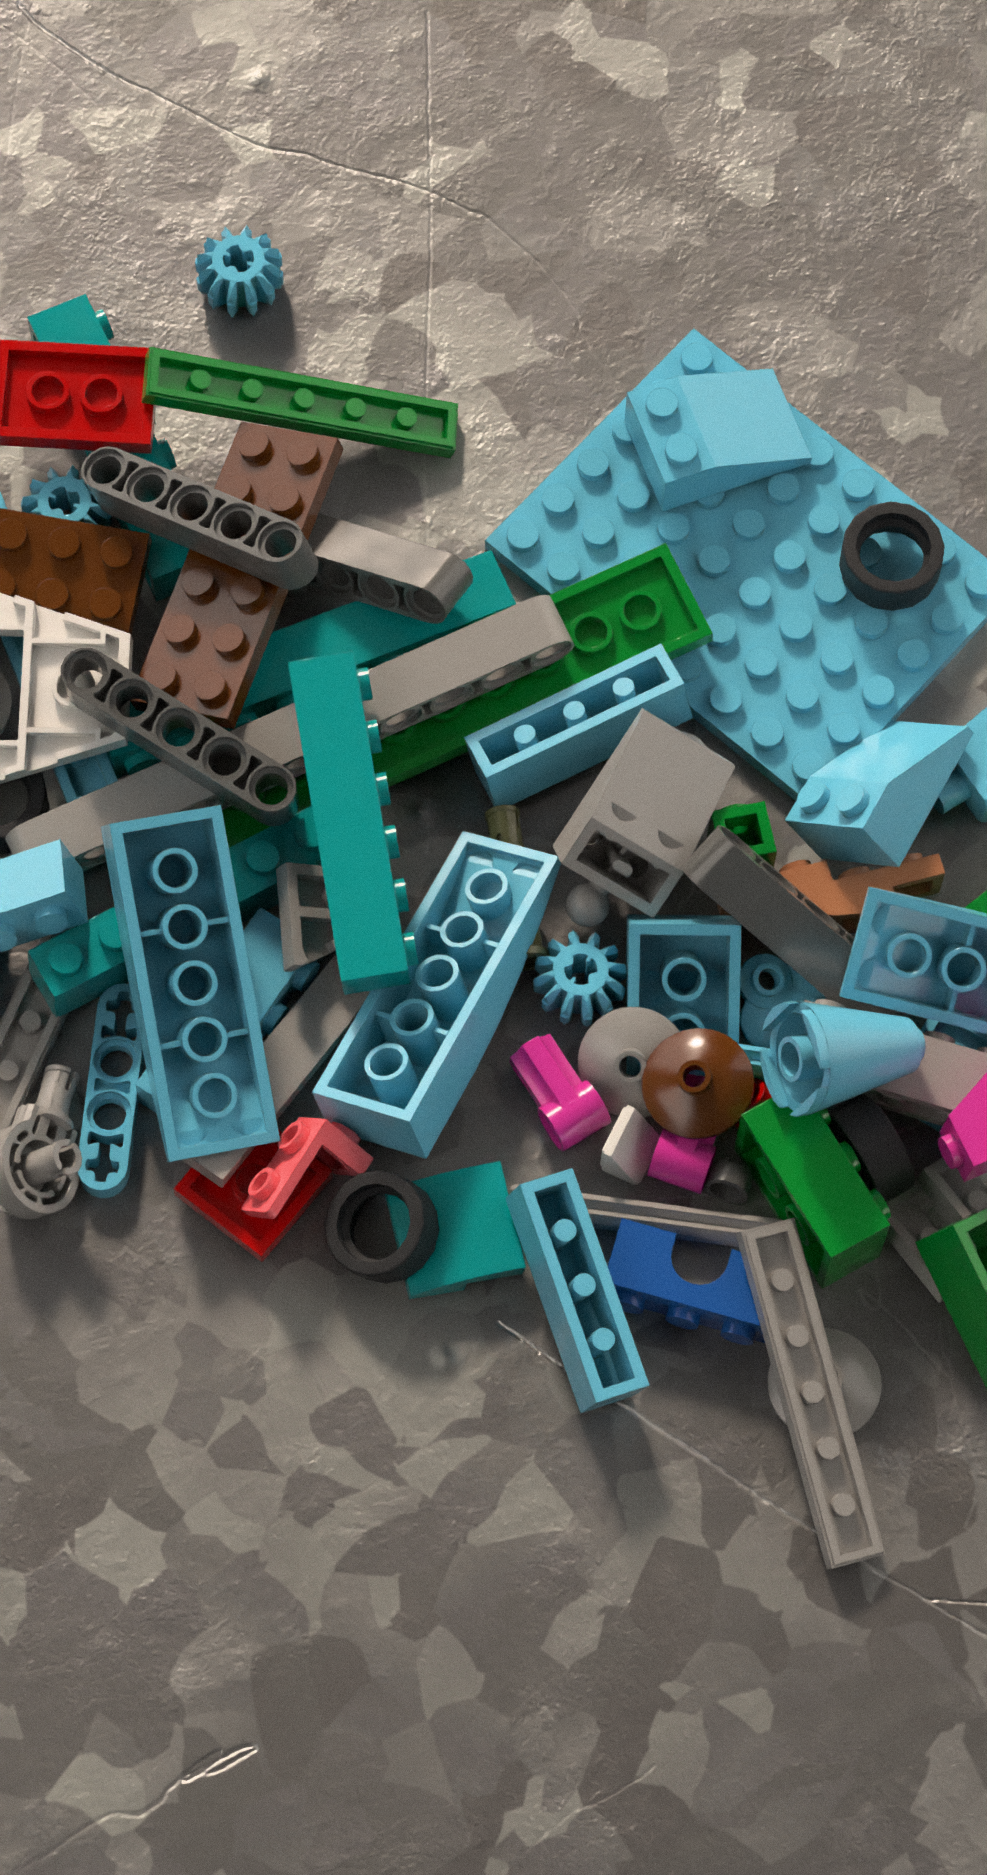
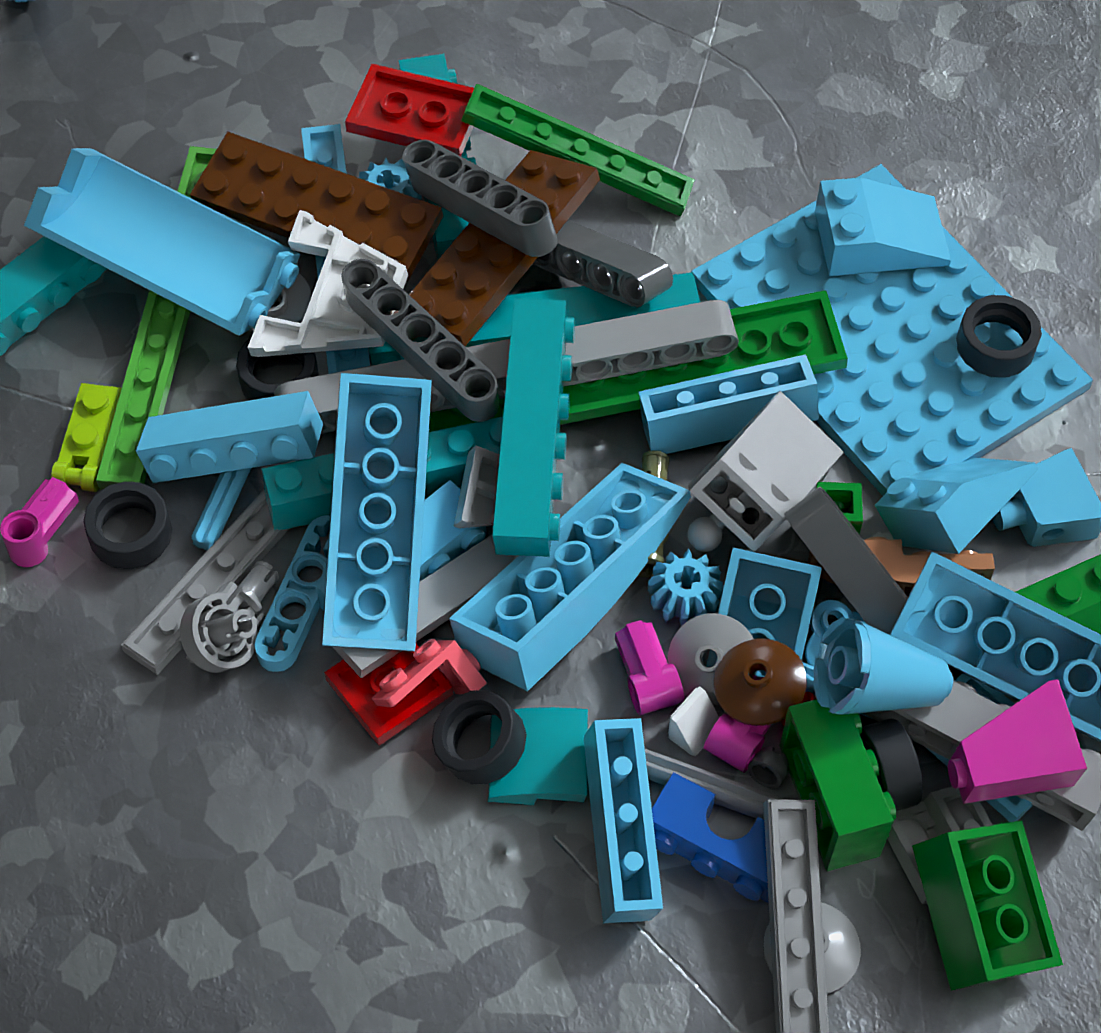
camera: 15 degrees right, 10 degrees down
medium azure gear [195,225,284,318] -> none

